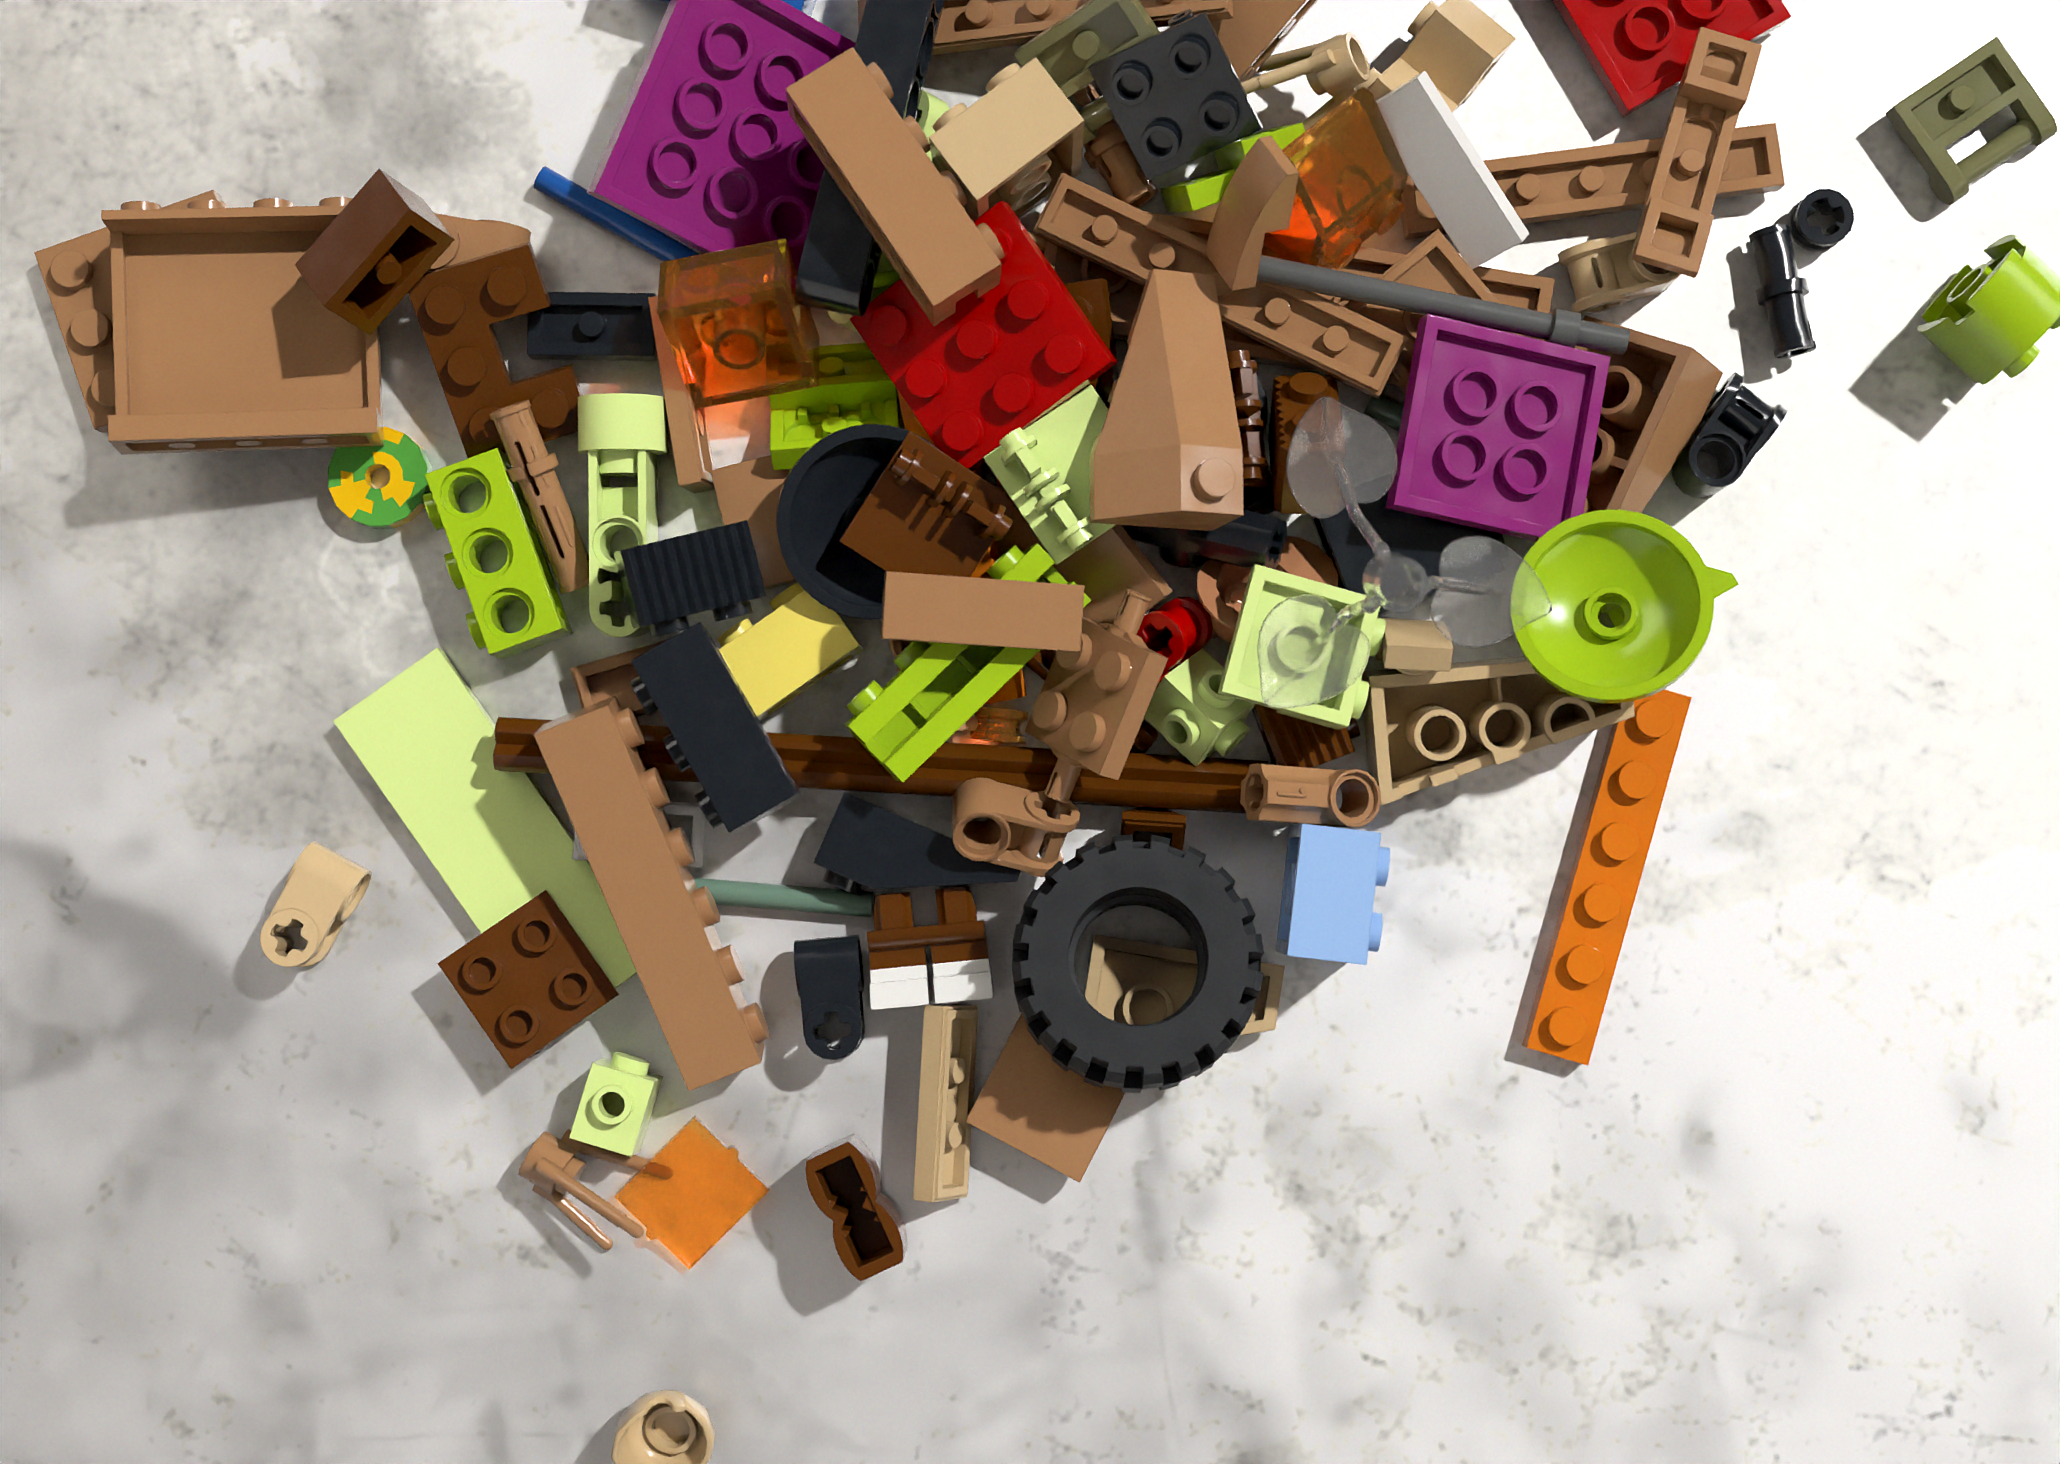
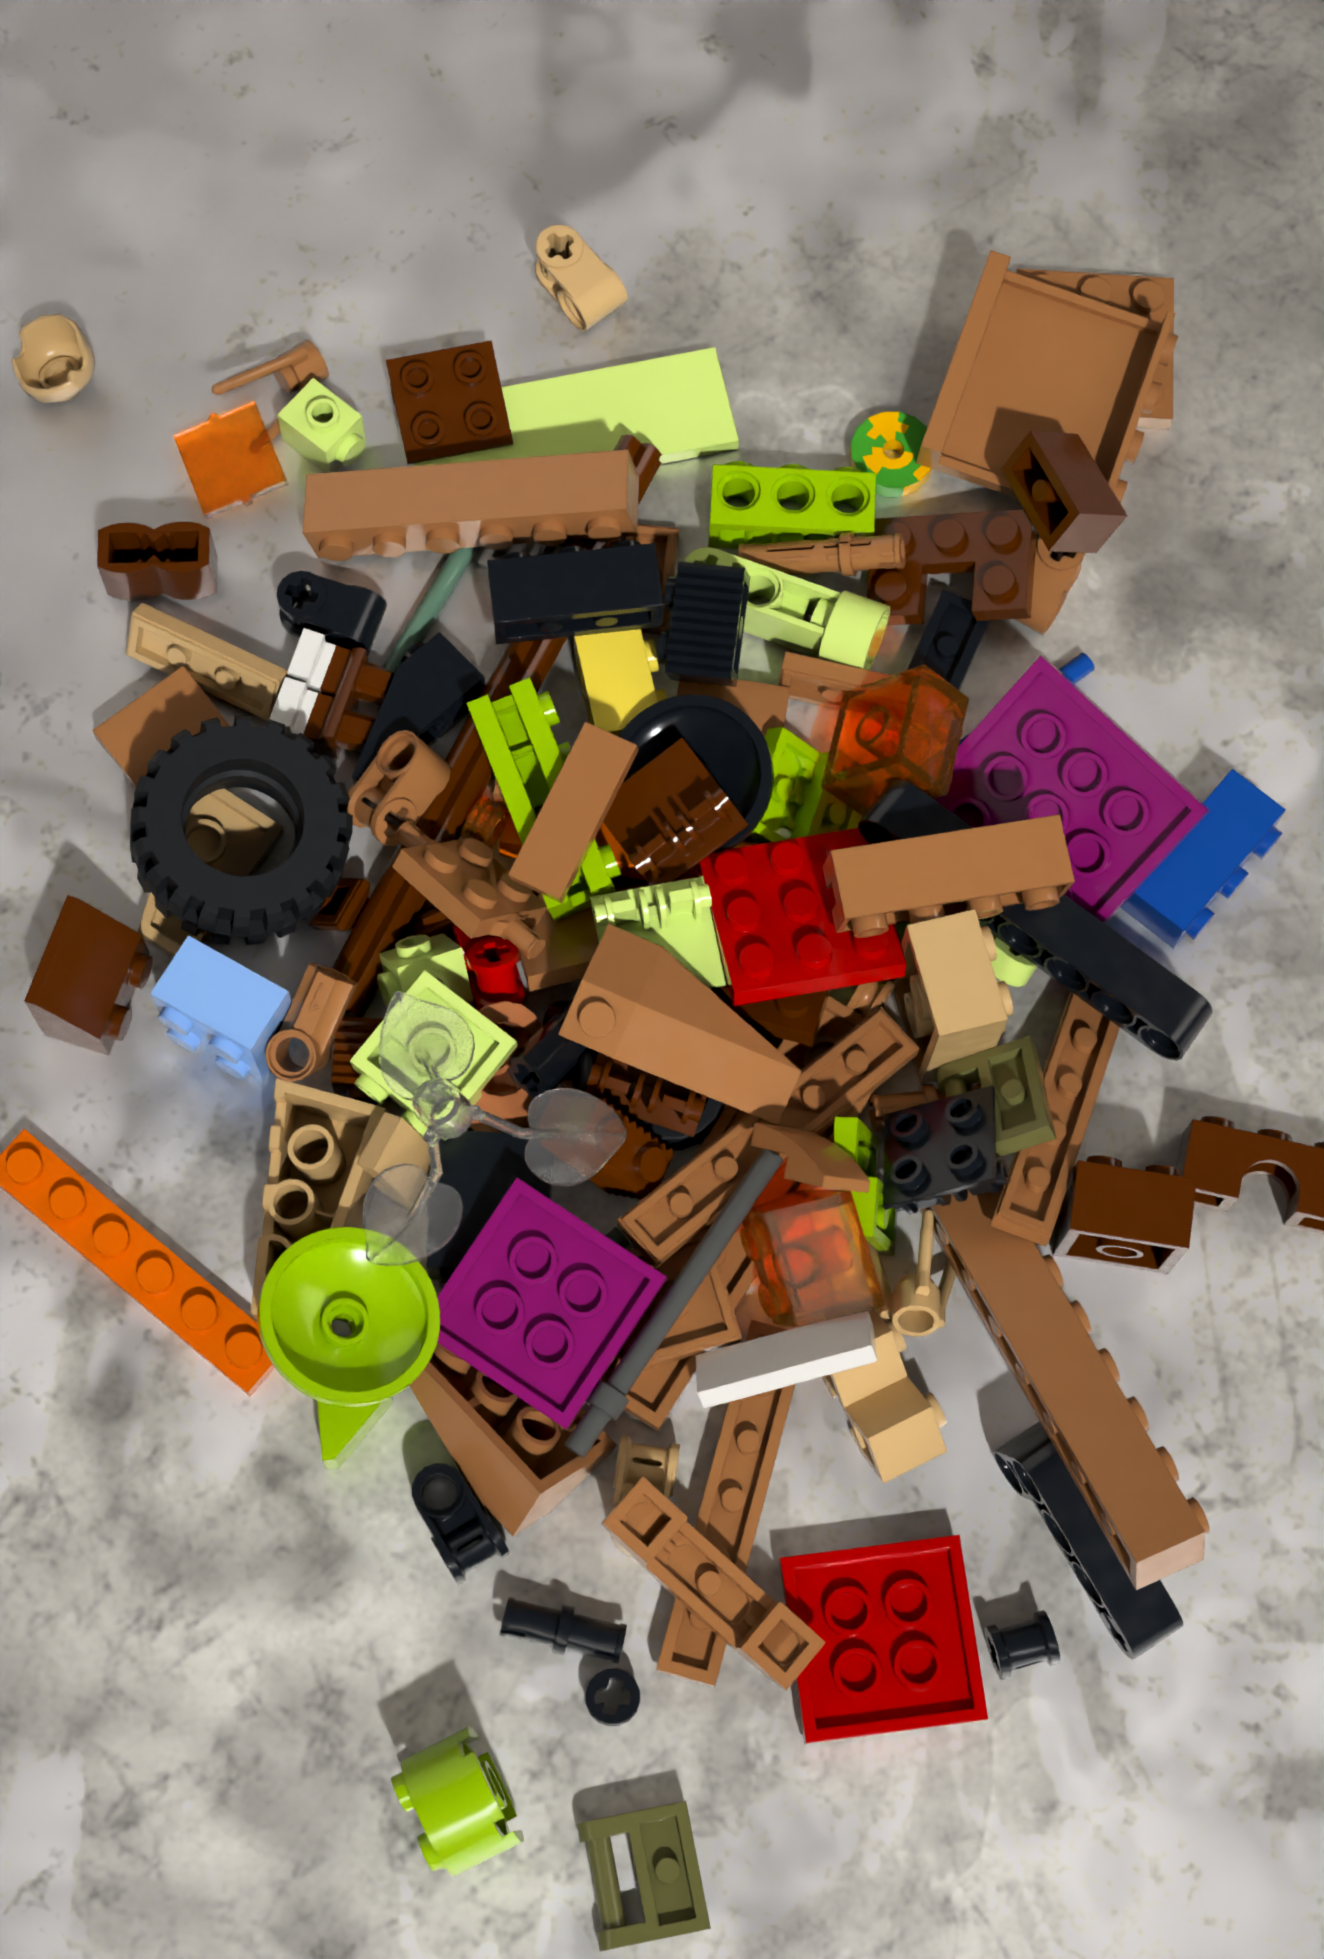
camera: 105 degrees right, 15 degrees down
none -> reddish brown slope [24,895,153,1056]

